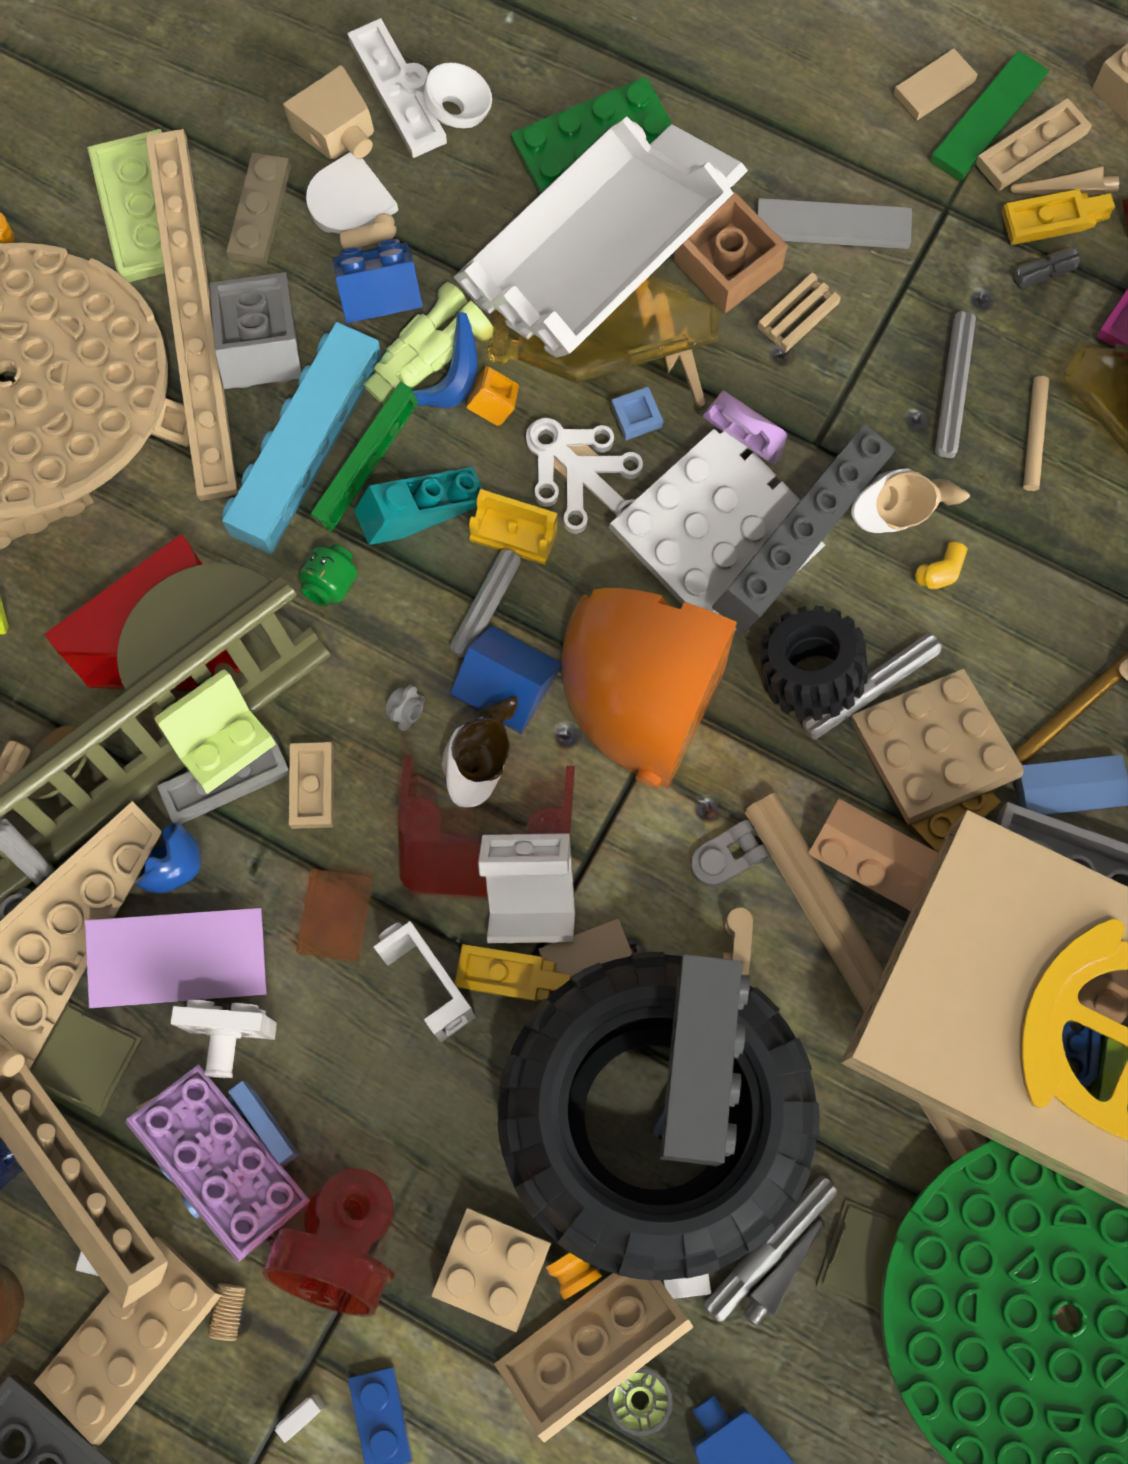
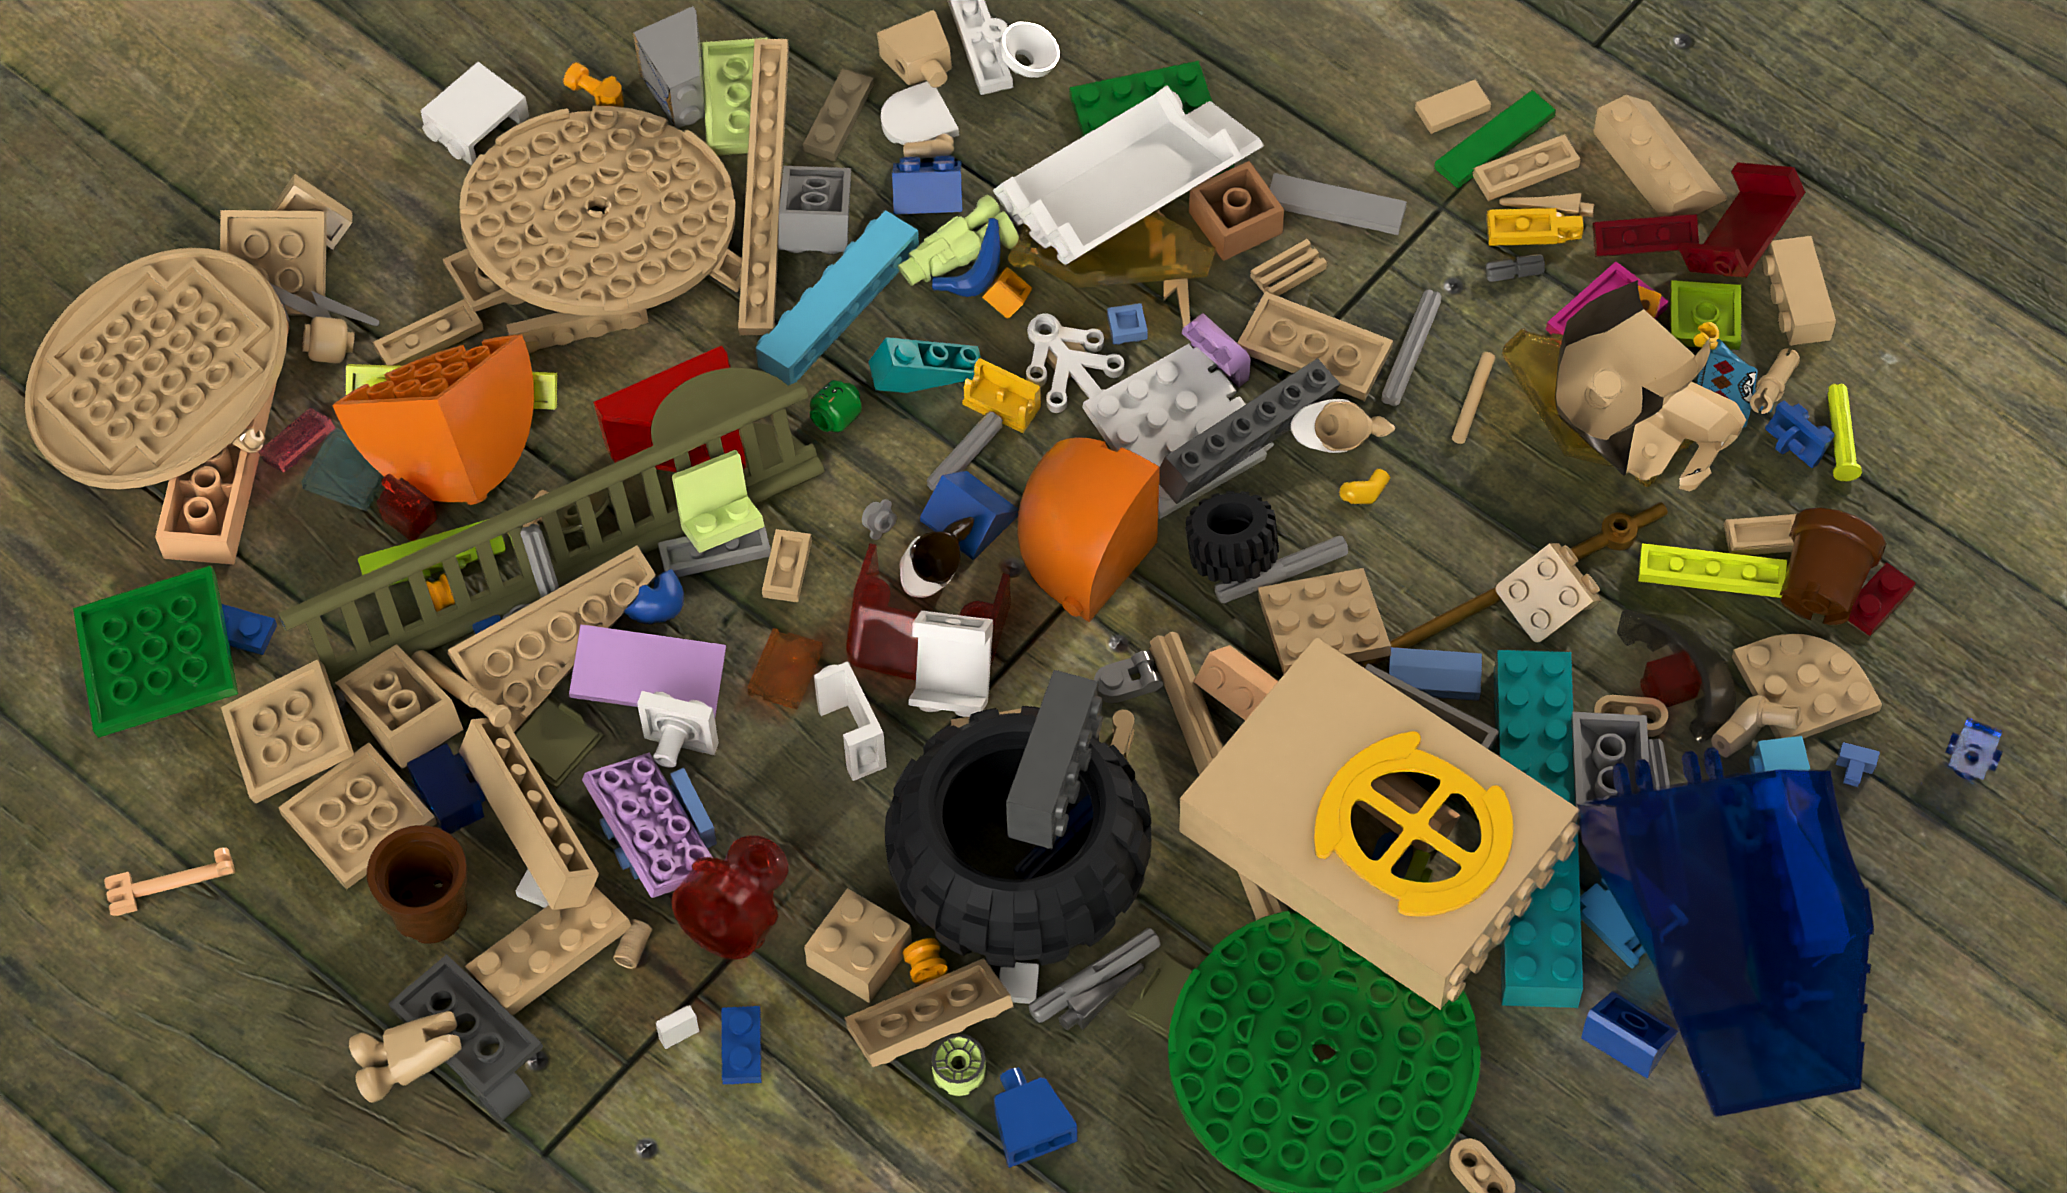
camera: 10 degrees right, 15 degrees down
green tile [310,382,418,532] -> none
yellow hinge [455,944,572,1002] -> none
none -> light grey slope [633,6,705,129]
none -> tan plate [1237,291,1393,401]

